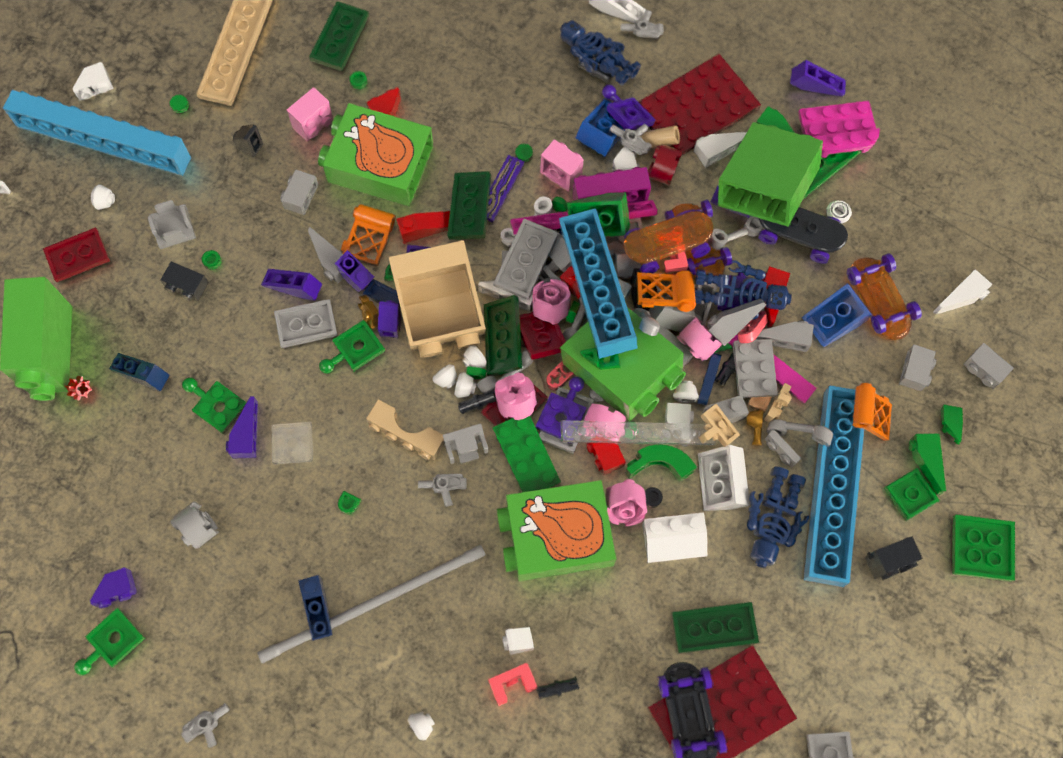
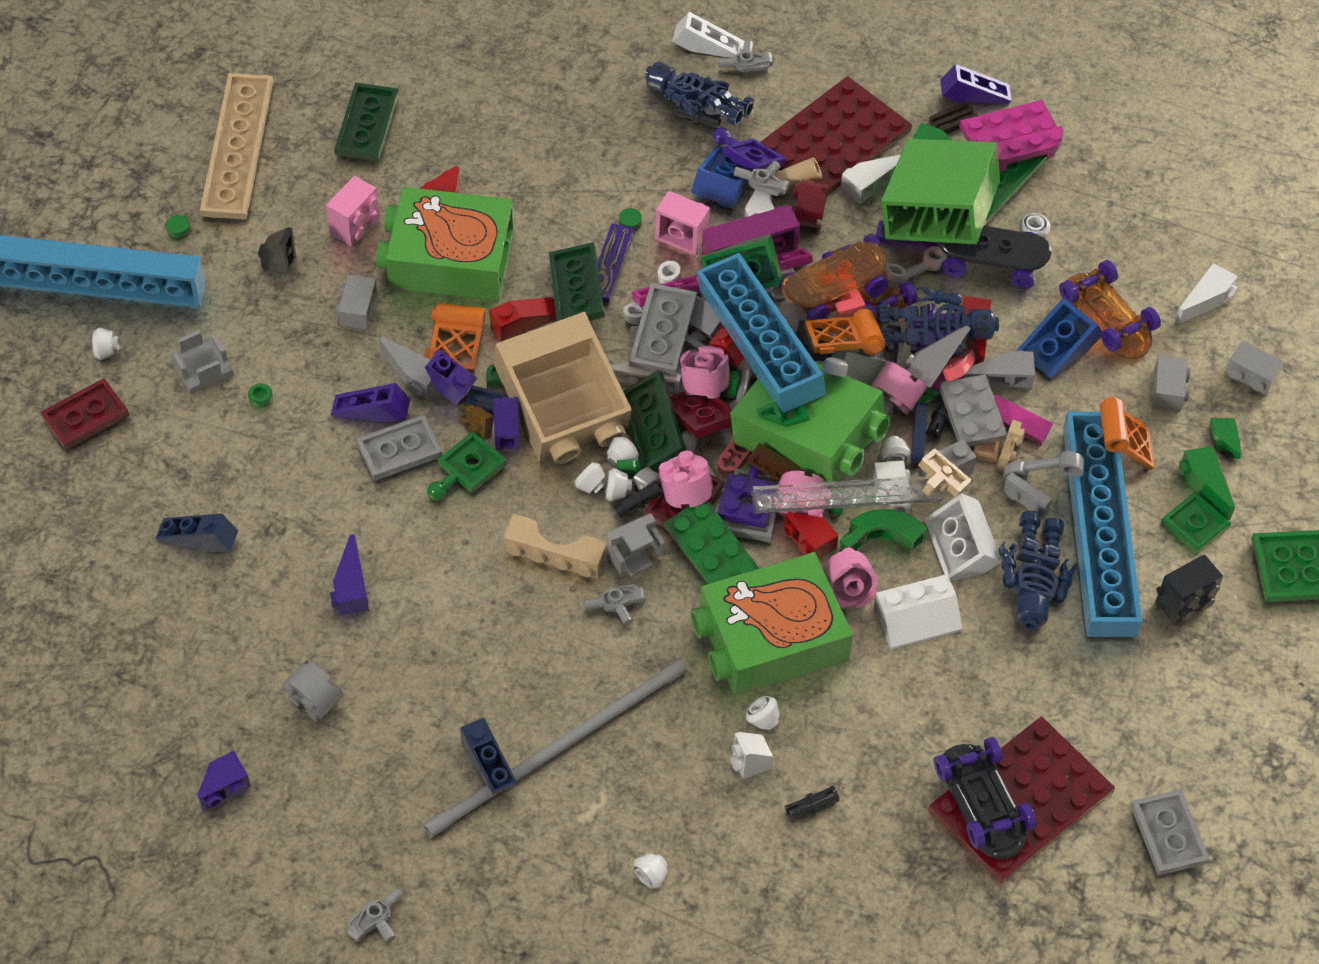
camera: 10 degrees left, 15 degrees down
bright green brick [0,277,72,401] -> none
red gear [65,376,92,400] -> none
white slope [73,62,114,101] -> none
green plate [74,608,145,676] -> none
black brick [160,261,209,301] -> none
green plate [182,377,247,434] -> none
clear plate [272,422,313,464] -> none
green tile [338,491,362,514] -> none
green tile [349,71,368,90] -> none
coral panel [488,663,537,706] -> none
green tile [552,196,567,213] -> none
black tile [645,487,663,508] -> none
dark green plate [671,602,759,654] -> none
pearl gold bar [747,409,763,446] -> none
none -> white cone [746,696,780,730]
none -> reddish brown plate [747,443,801,481]
none -> dark brown tile [929,101,979,134]

